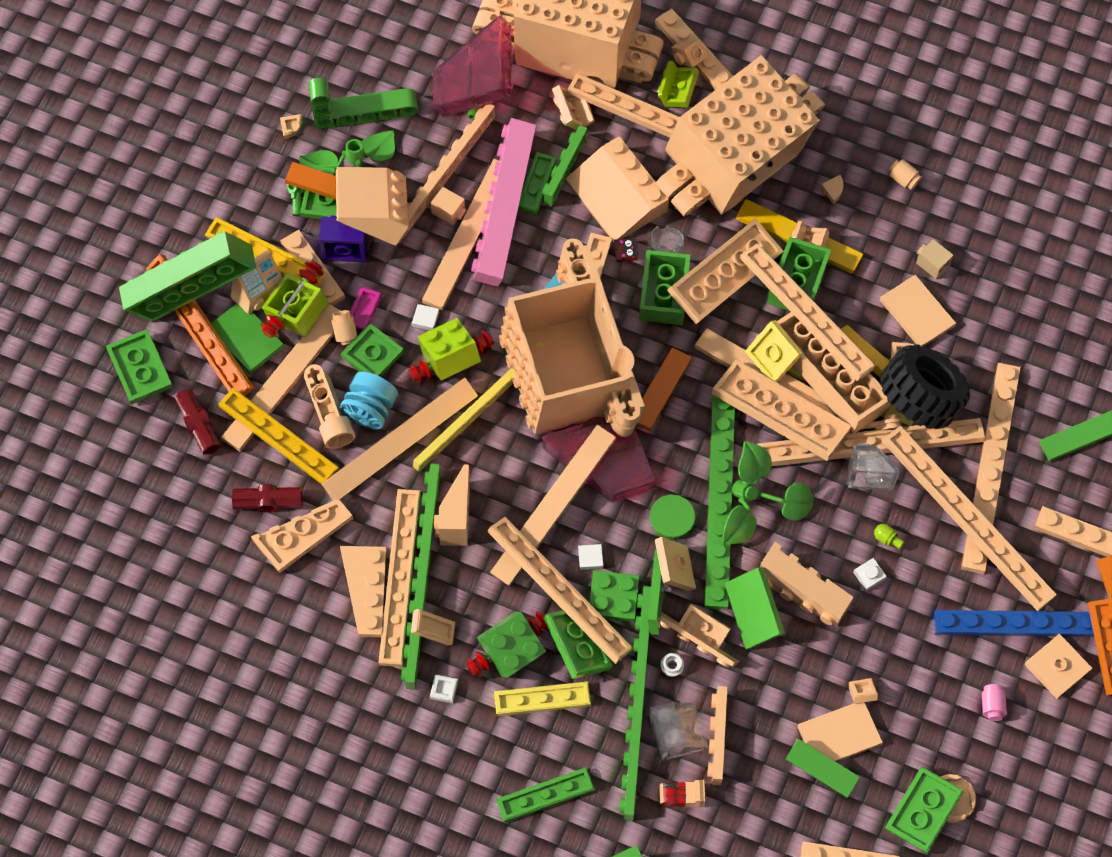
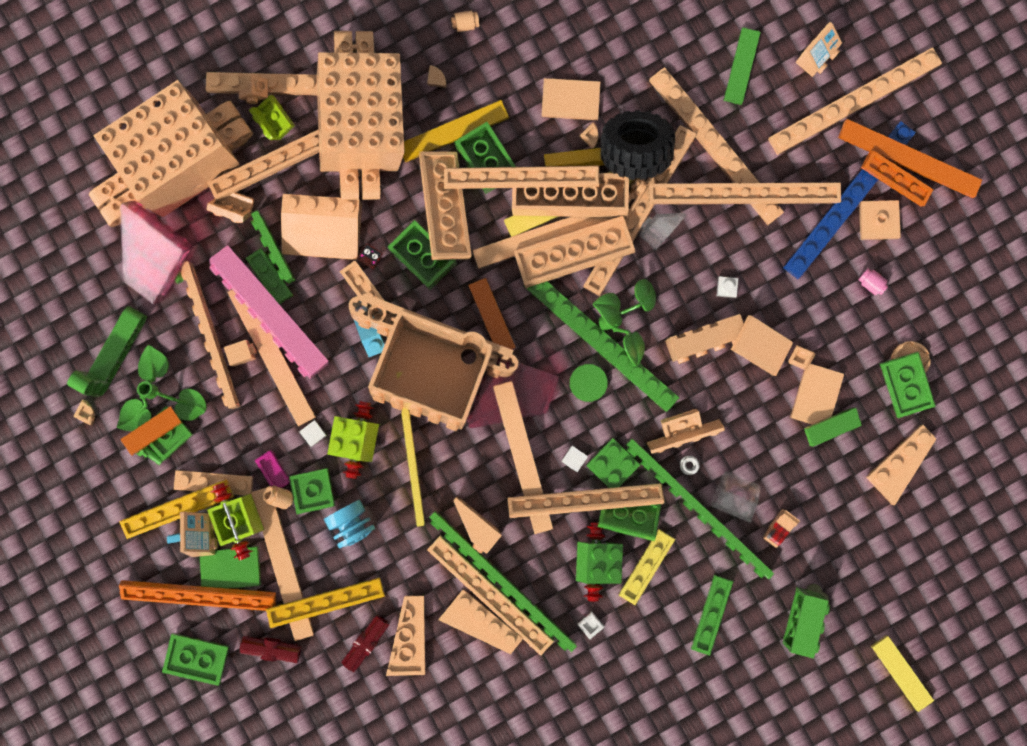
camera: 50 degrees left, 20 degrees up
bright green brick [119,231,257,322] -> none
light nougat beam [304,364,356,449] -> none
dark purple brick [319,215,368,263] -> none
light nougat tile [321,378,478,501] -> none
light nougat slope [336,167,409,246] -> none
light nougat tile [411,609,455,646] -> none
bright green tile [648,549,665,635] -> none
clear hair [651,225,684,253] -> none
light nougat plate [655,537,696,591] -> none
light nougat plate [707,686,727,786] -> none
tile [724,567,785,649] -> none
light yellow tile [745,320,803,383] -> none
light nougat bracket [792,221,830,248] -> none
lime cylinder [874,524,905,549] -> none
tan brick [916,239,953,279] -> none
none -> light nougat tile [731,315,793,376]

